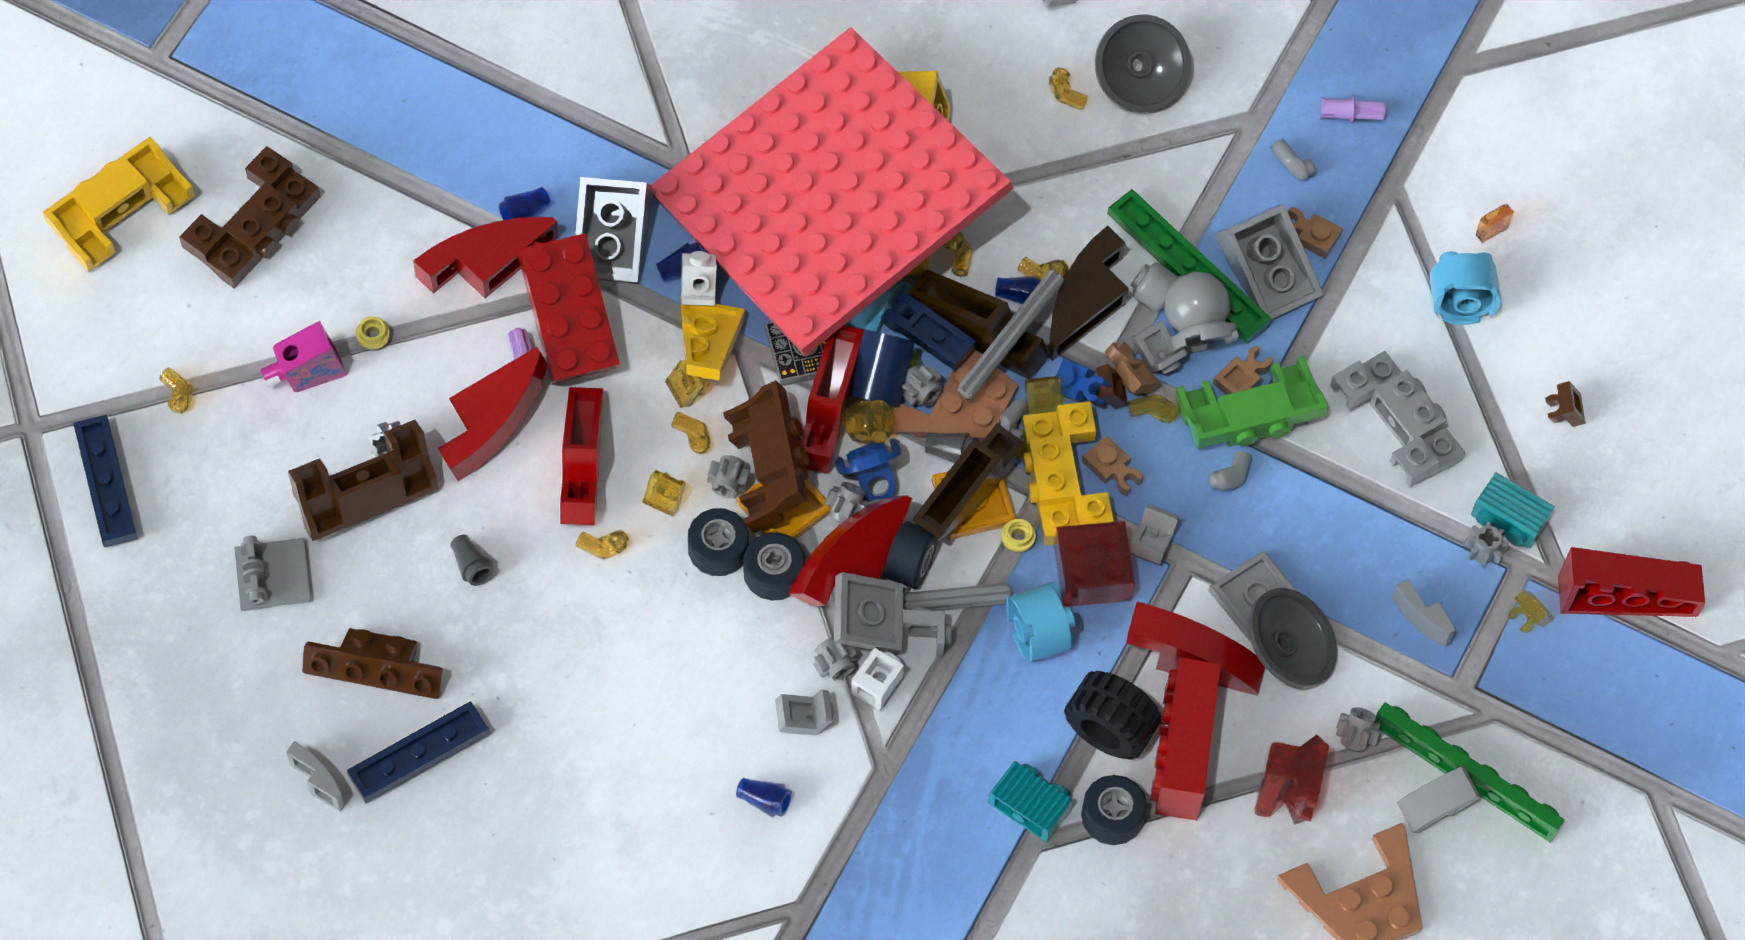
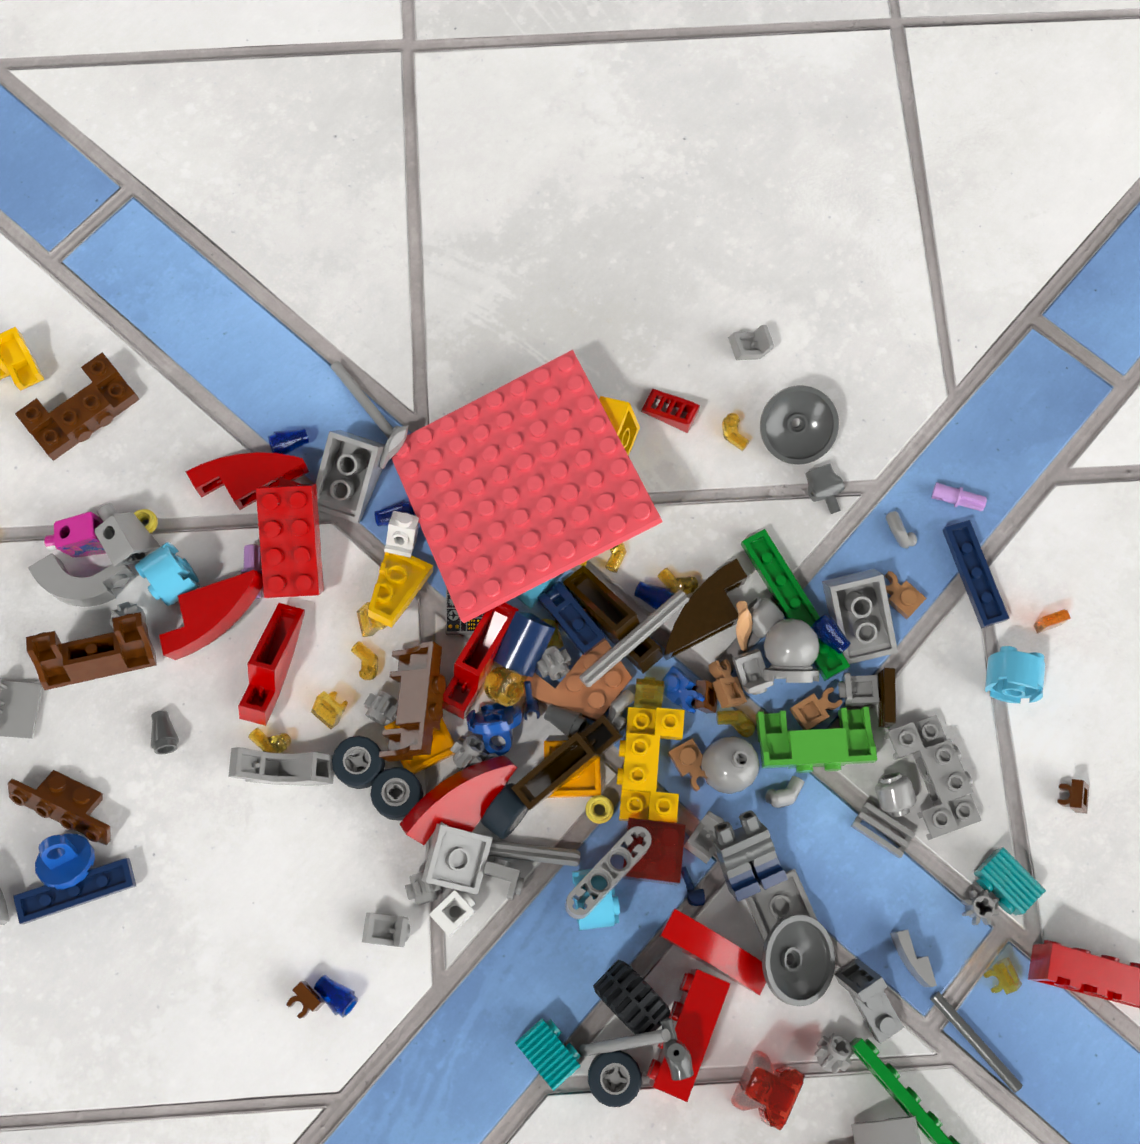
camera: 15 degrees right, 10 degrees up
none -> light grey arch [28,553,134,607]
none -> blue tile [35,833,95,889]
none -> light grey torso [94,503,160,567]
none -> medium azure brick [135,542,200,606]
none -> light grey arch [228,747,334,786]
none -> reddish brown tile [286,981,326,1019]
none -> light grey bar [331,361,393,439]
none -> light grey bar [379,425,408,469]
none -> dark blue hand [522,681,540,720]
none -> light grey beam [565,826,652,919]
none -> light grey bar [579,1029,671,1057]
none -> red slope [641,389,700,433]
none -> dark grey piece [660,1018,694,1081]
none -> dark blue hand [680,867,705,906]
none -> light grey cylinder [701,736,760,794]
none -> dark grey hips [712,810,788,902]
none -> light nougat bar [736,601,753,652]
none -> dark grey piece [805,464,845,514]
none -> clear blue cone [811,614,851,654]
none -> bracket [834,958,904,1044]
none -> light grey bracket [838,673,880,706]
none -> light grey tile [851,802,915,858]
none -> light grey head [875,773,917,817]
none -> dark brown tile [878,668,896,728]
none -> dark grey bar [930,991,1023,1093]
none -> dark blue plate [942,520,1010,629]

